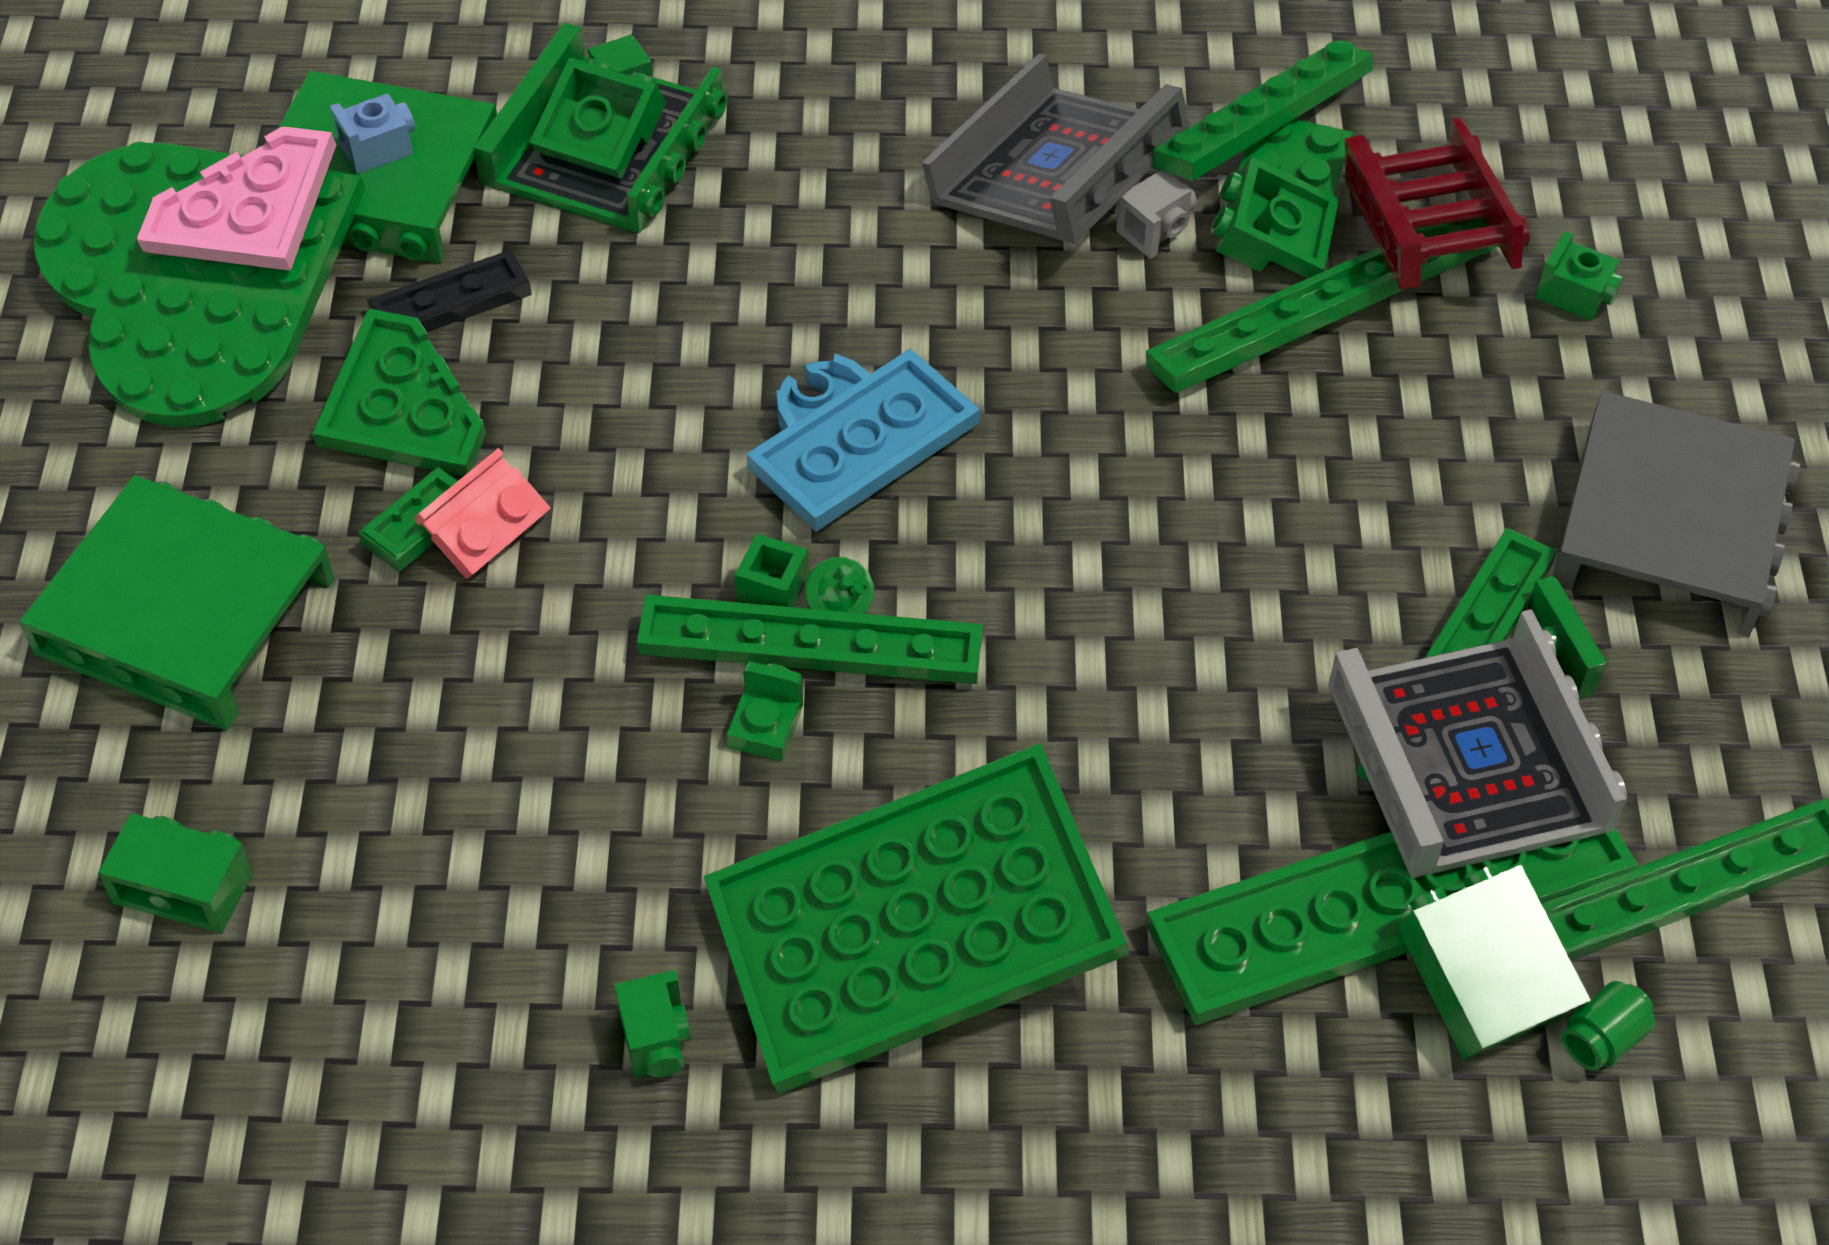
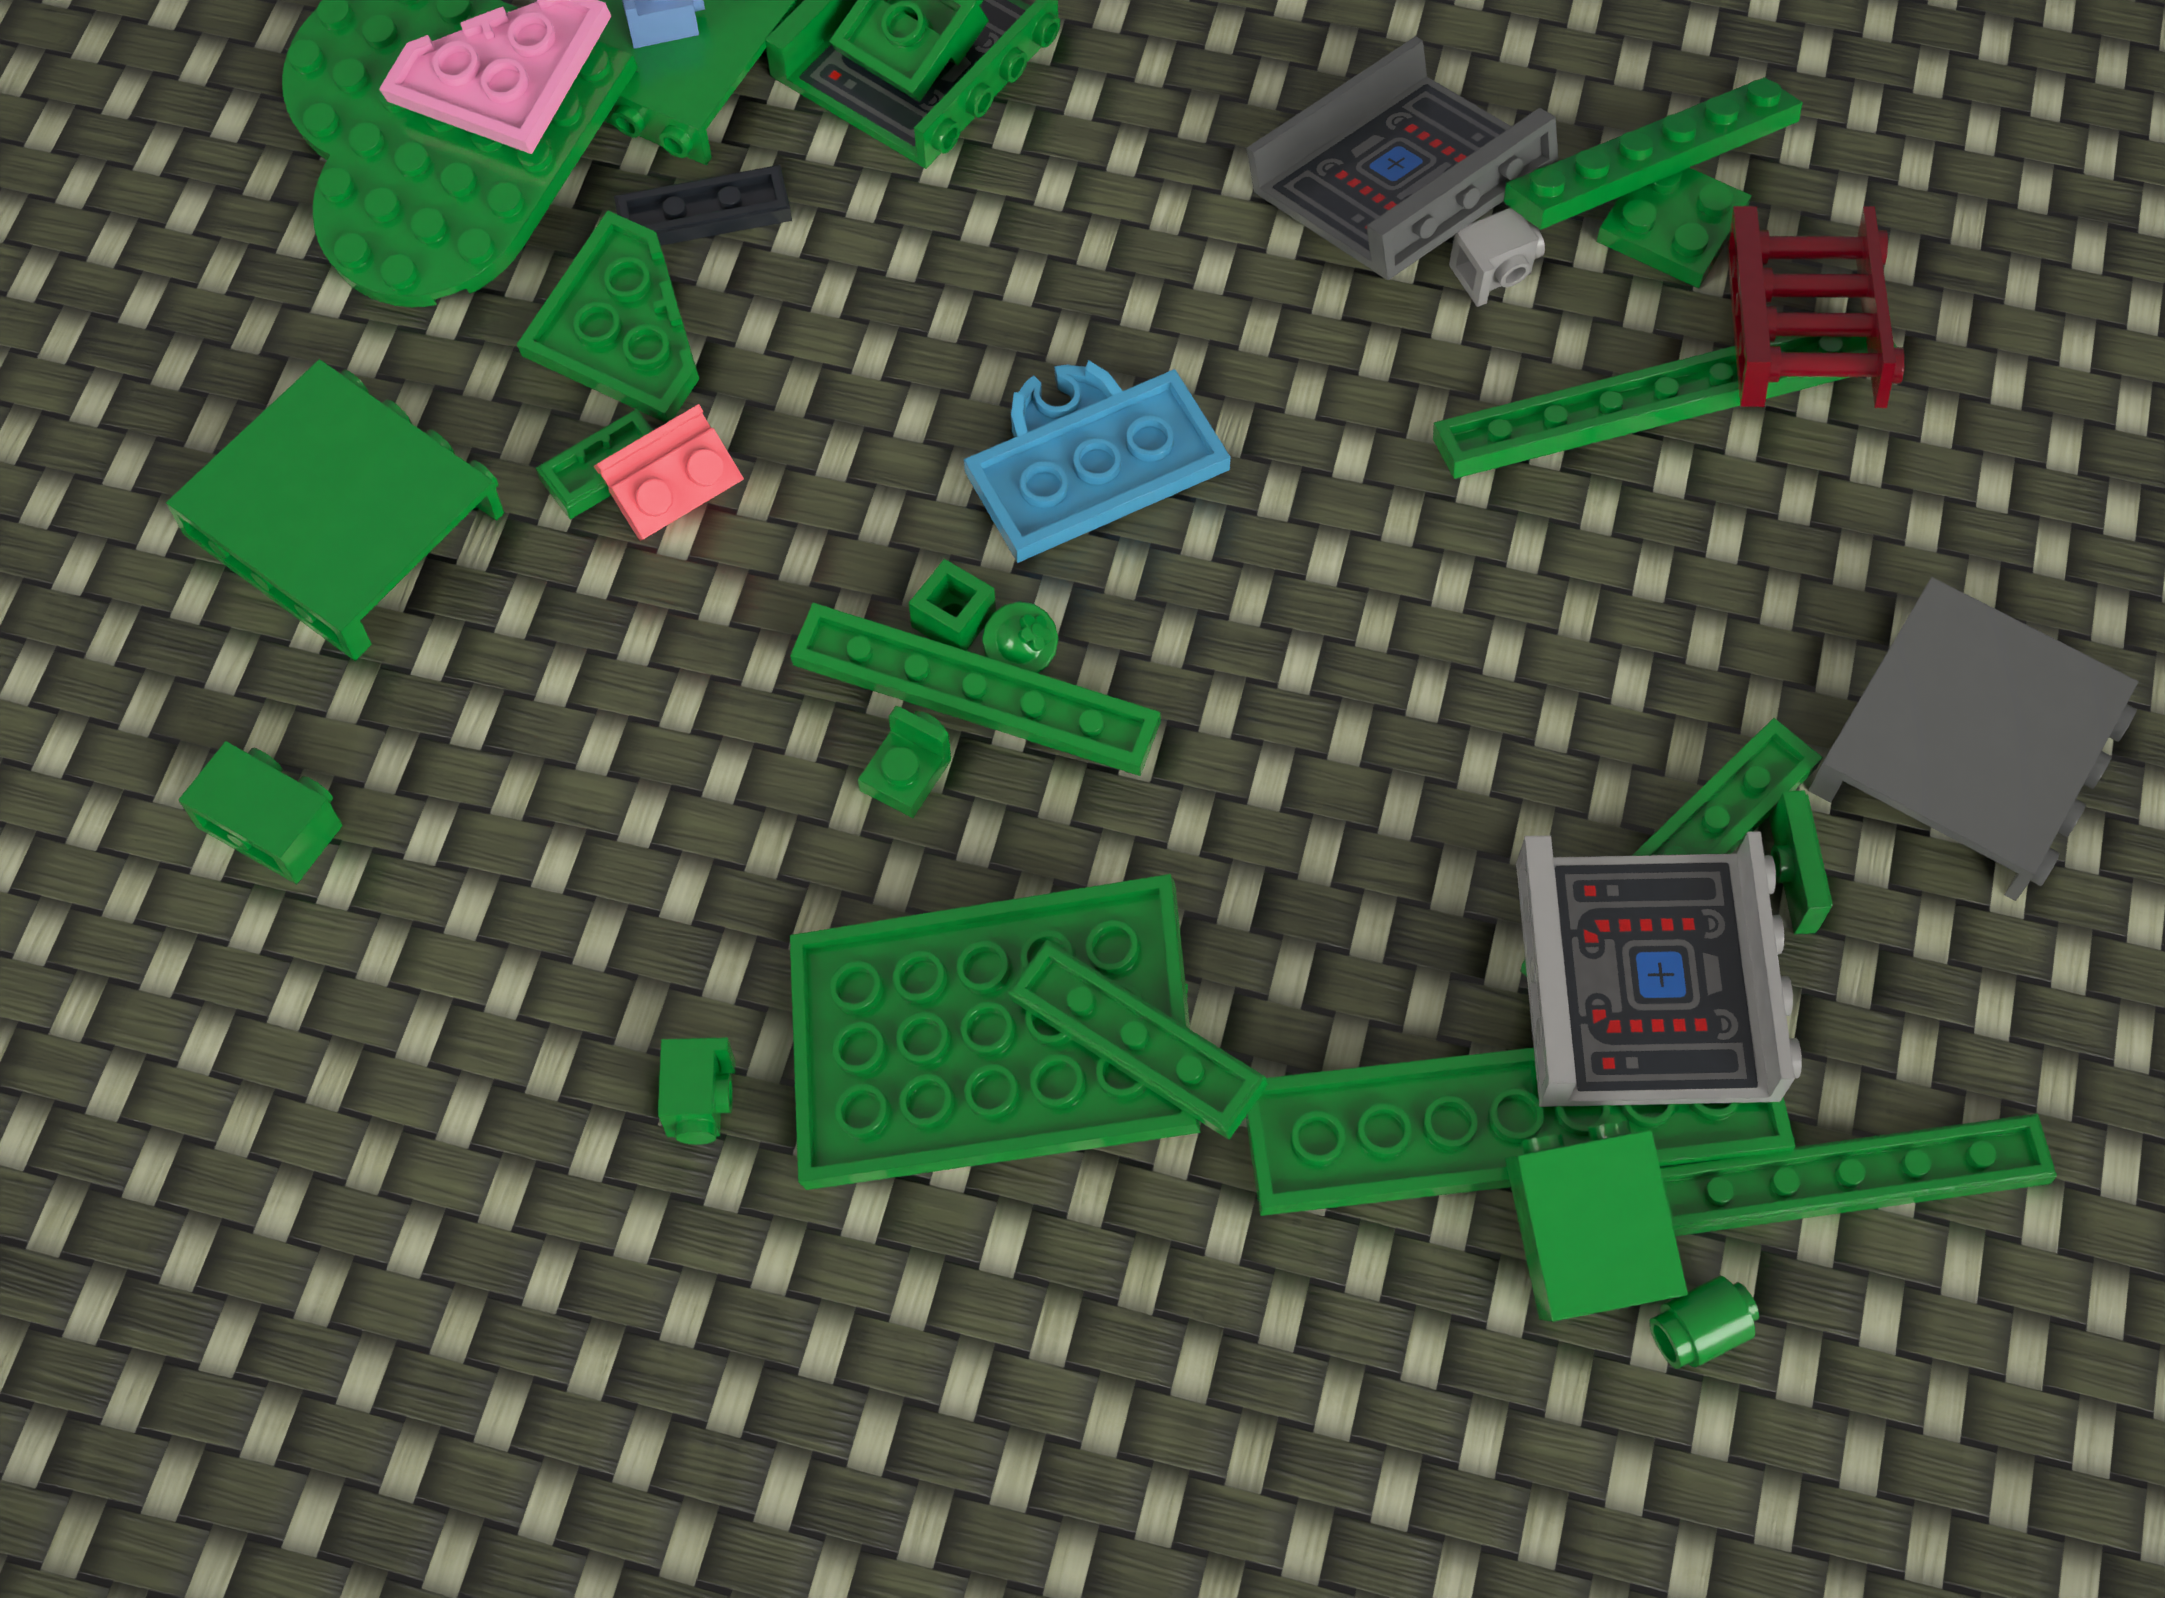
camera: 15 degrees right, 10 degrees up
green plate [1211,156,1339,278] -> none
green brick [1536,231,1624,321] -> none
none -> green tile [1008,940,1268,1140]

